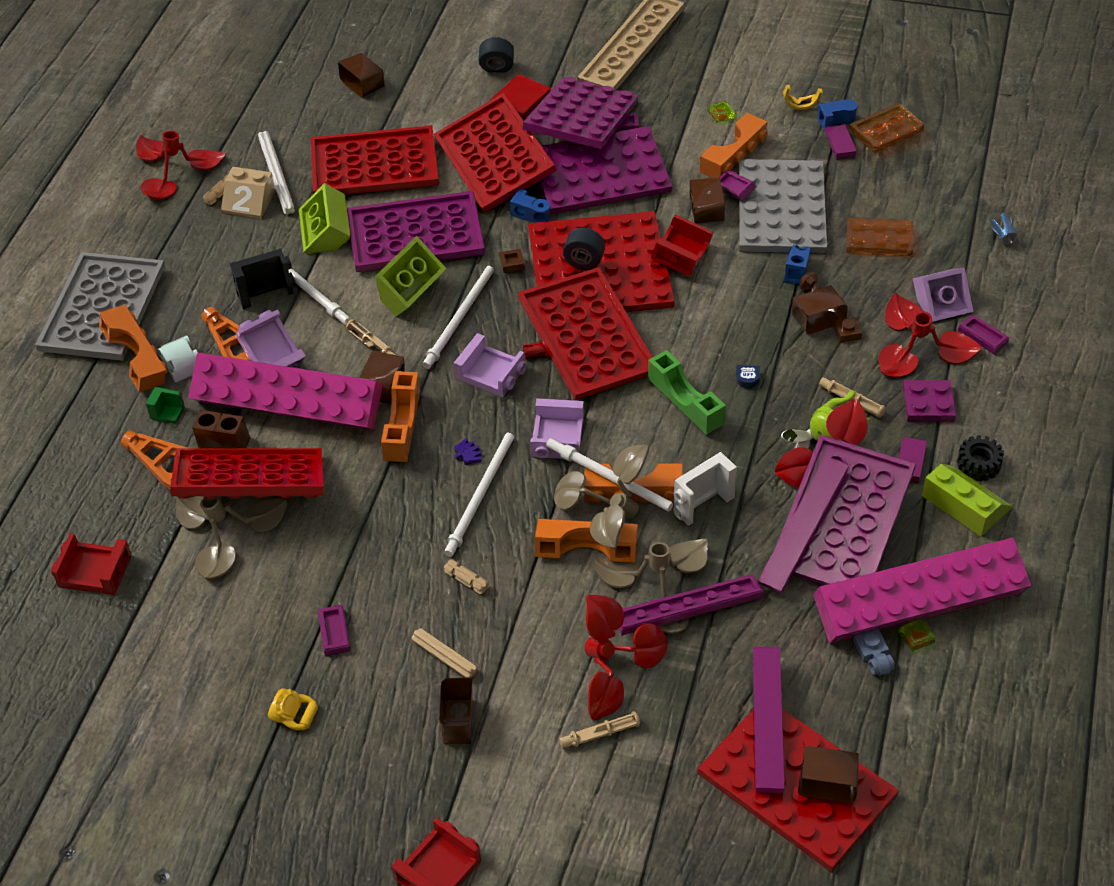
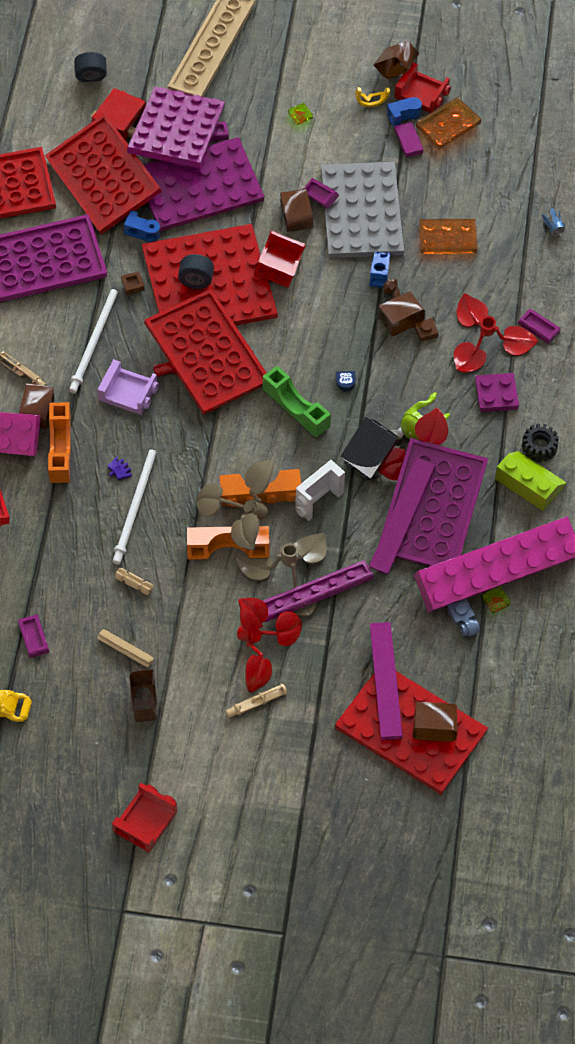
camera: 10 degrees left, 10 degrees up
lime slope [375,236,447,317] -> none
lavender panel [530,398,584,460] -> none
white bar [546,438,673,511] -> none
orange arch [699,113,768,178] -> none
tan piece [819,377,886,418] -> none
magenta tile [899,437,927,483] -> none
lavender slope [913,268,973,322] -> none
none -> black panel [340,416,403,480]
none -> reddish brown piece [373,40,419,79]
none -> red panel [394,62,451,114]

